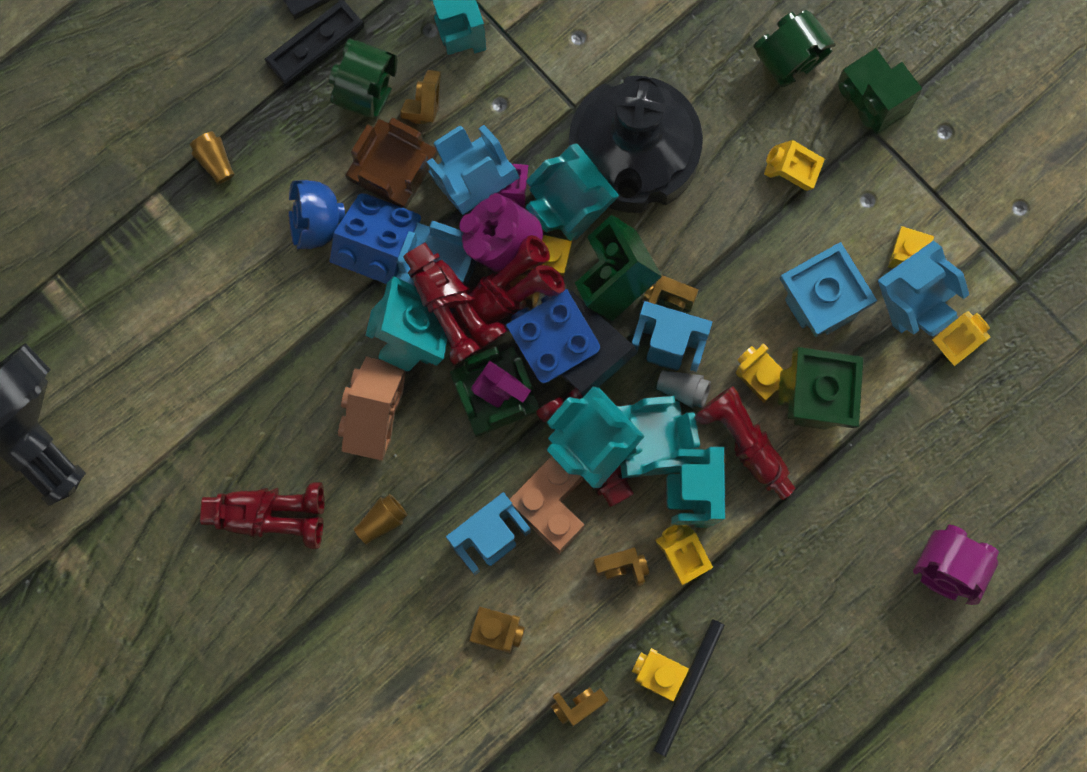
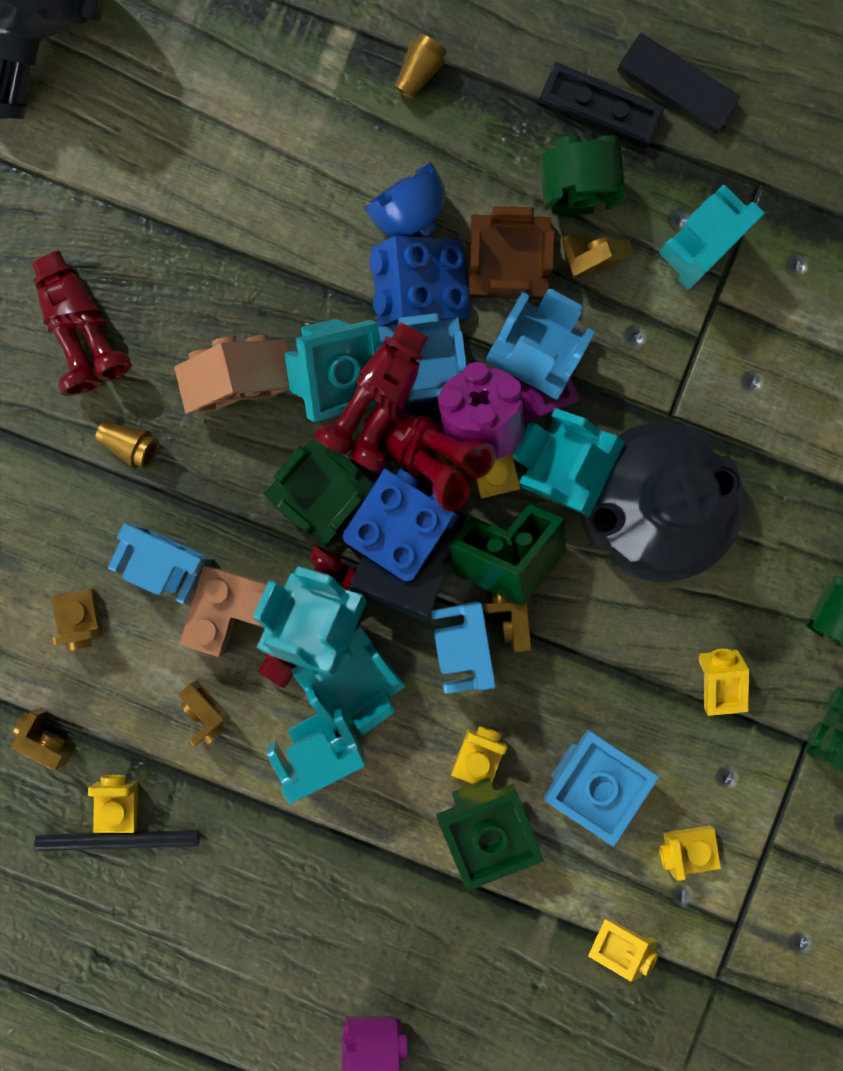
camera: 60 degrees right, 10 degrees up
magenta bracket [471,361,531,407] -> none
yellow bracket [655,525,713,585] -> none
light grey cone [657,370,711,408] -> none
dark red piece [694,386,796,501] -> none
dark azure panel [878,241,969,336] -> none

